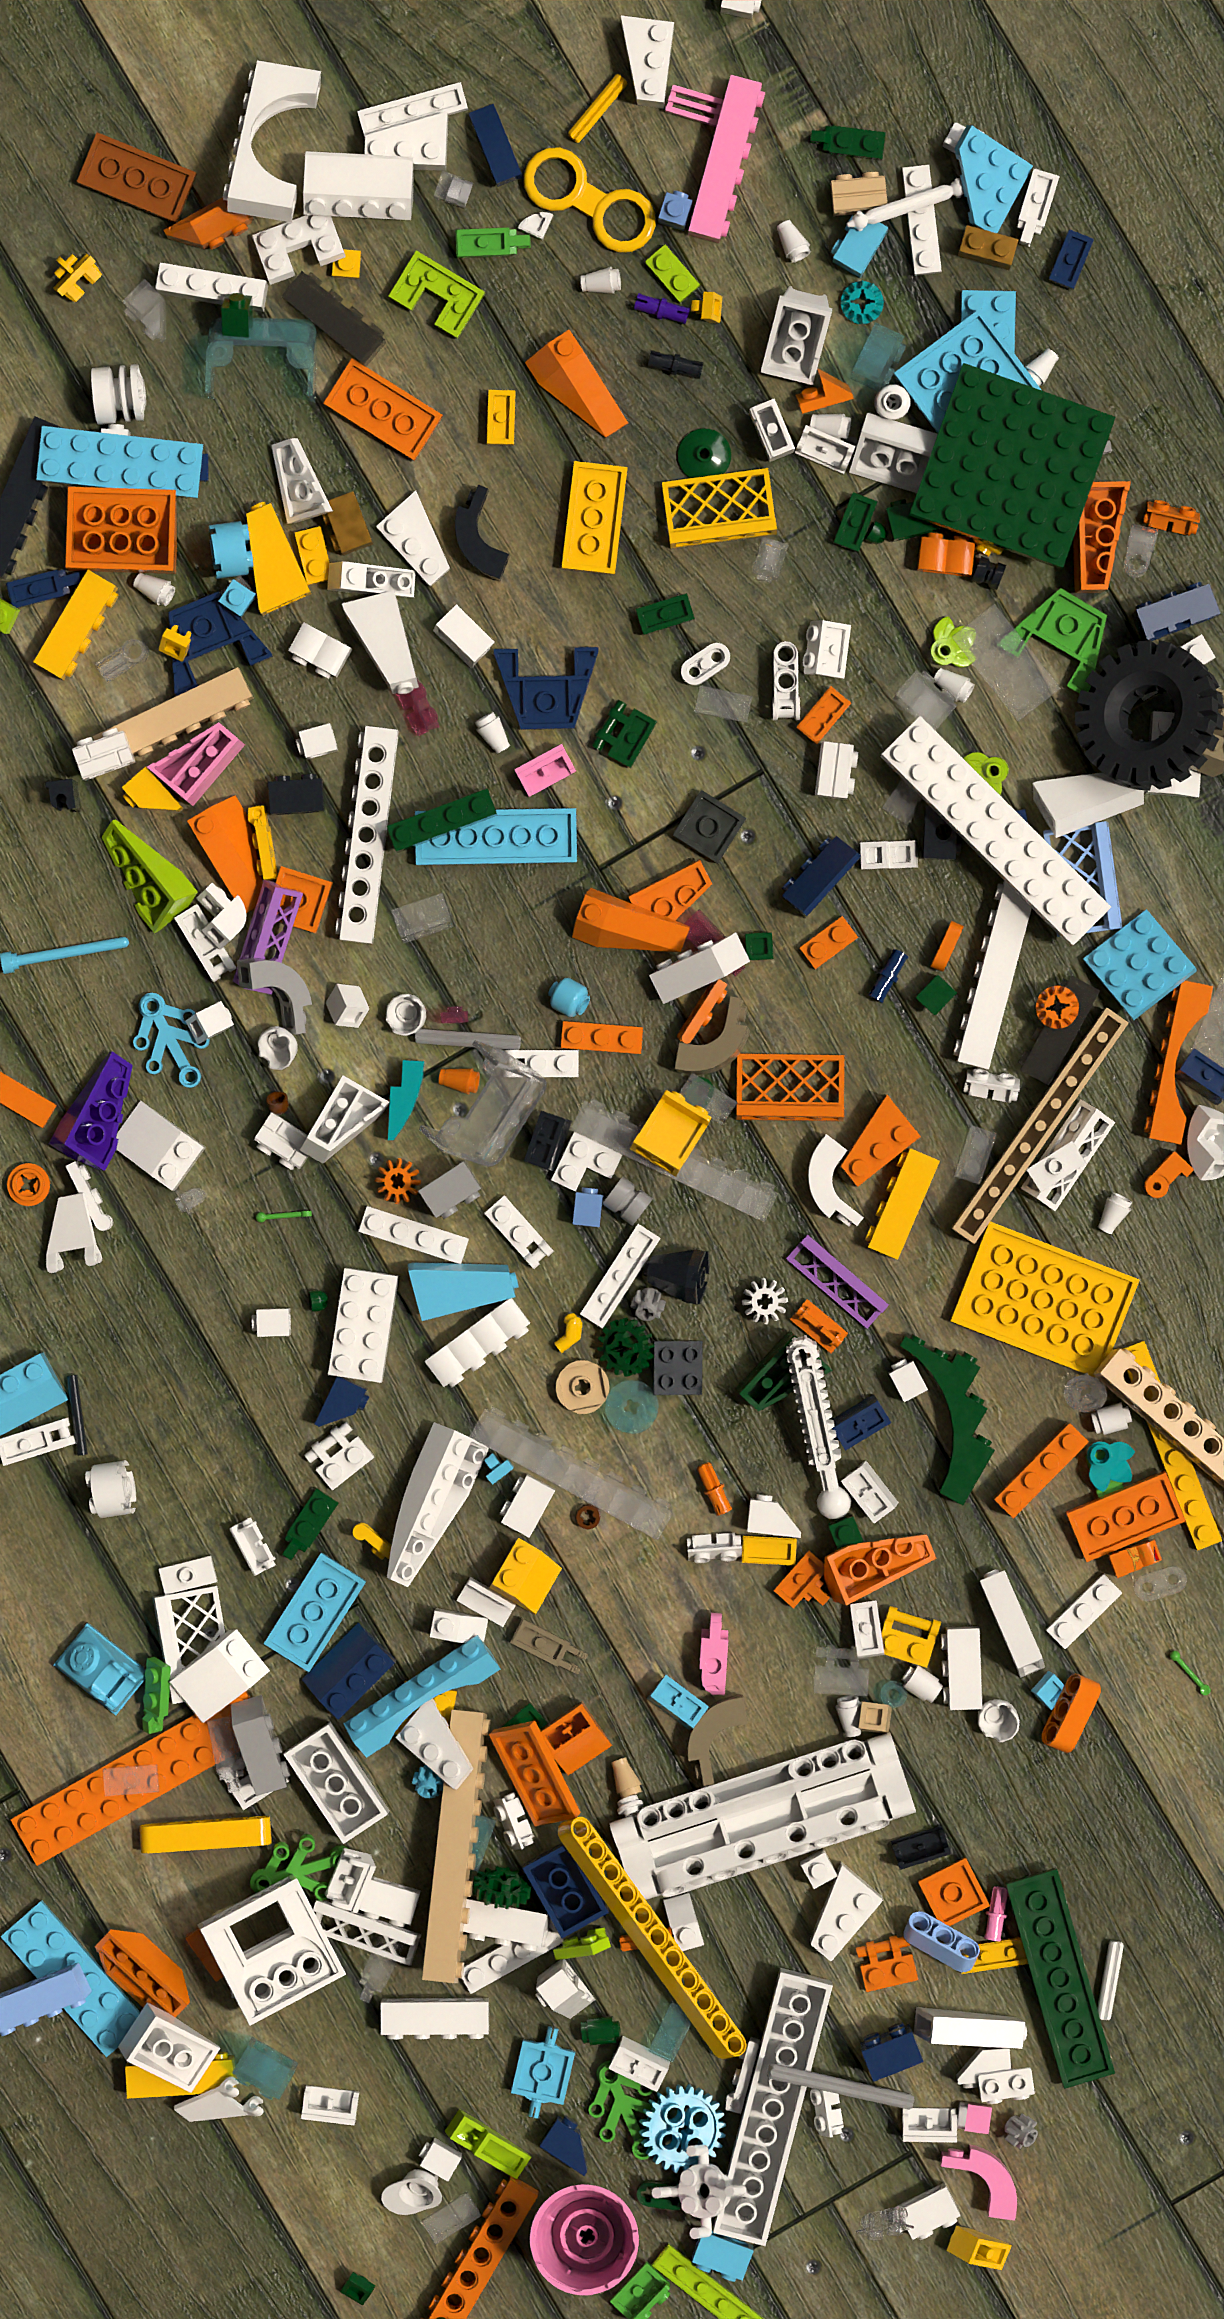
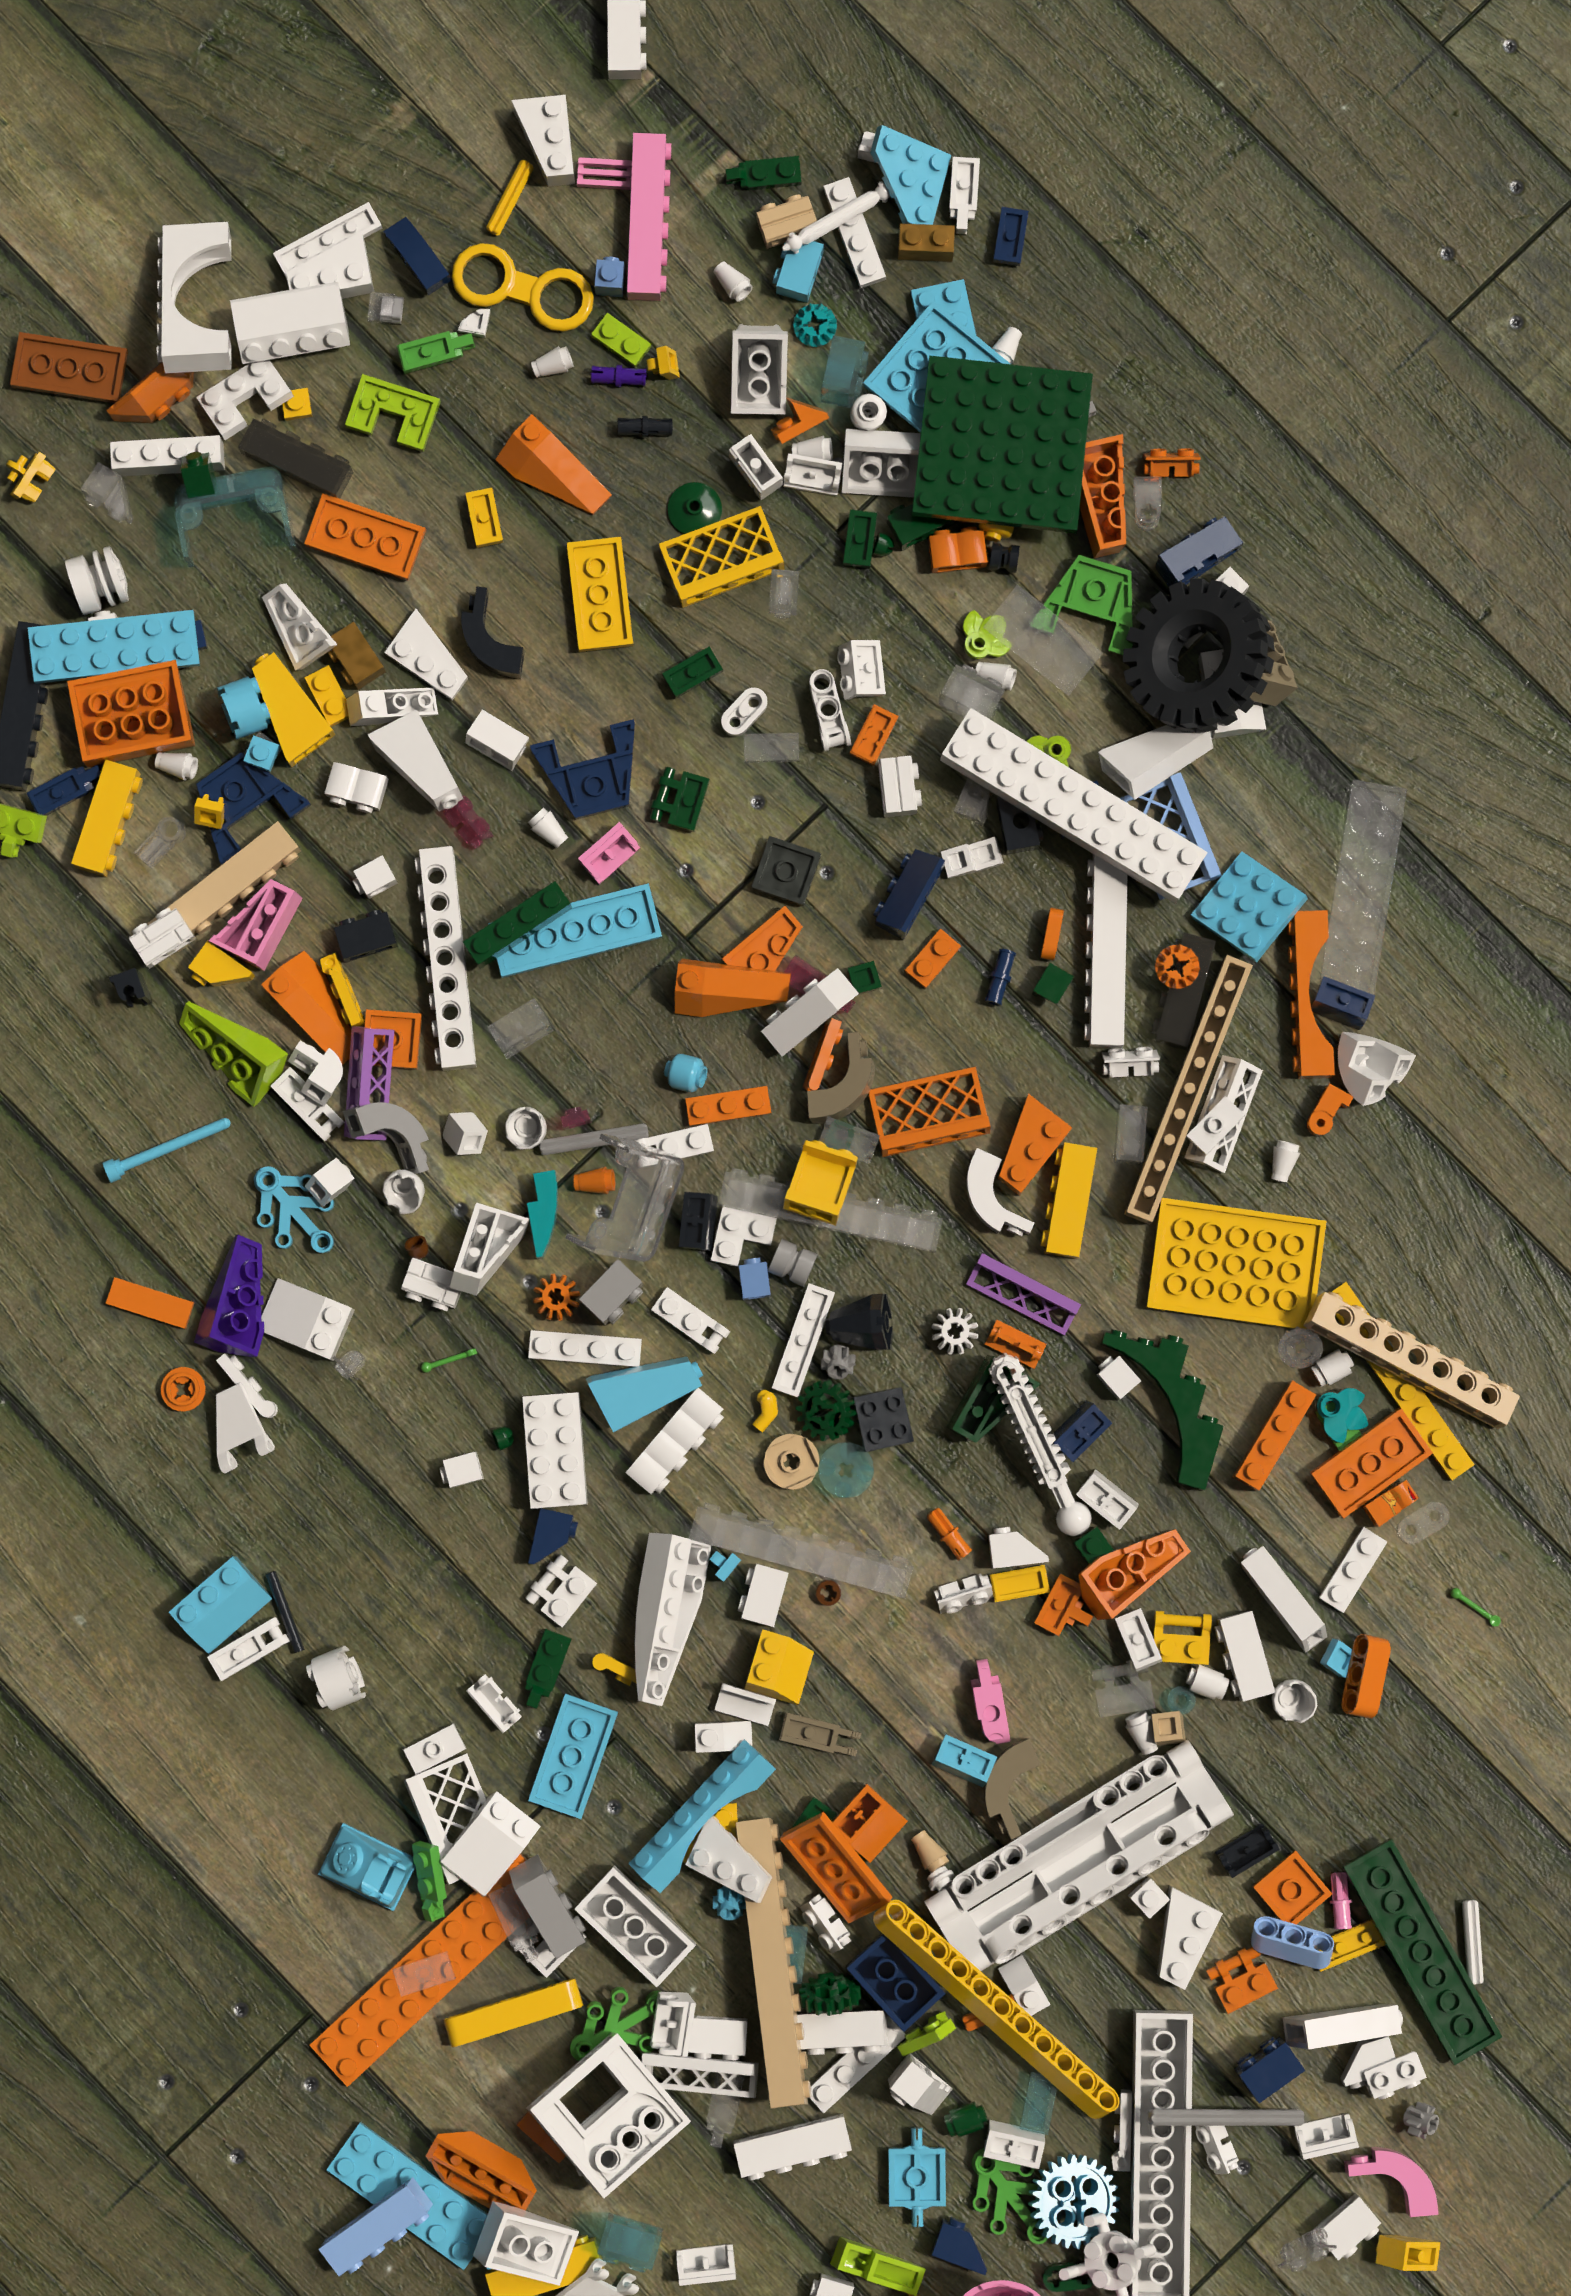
camera: 15 degrees left, 5 degrees down
dark blue slope [302,1622,396,1720] -> none
bright pink piece [957,2102,992,2134] -> none

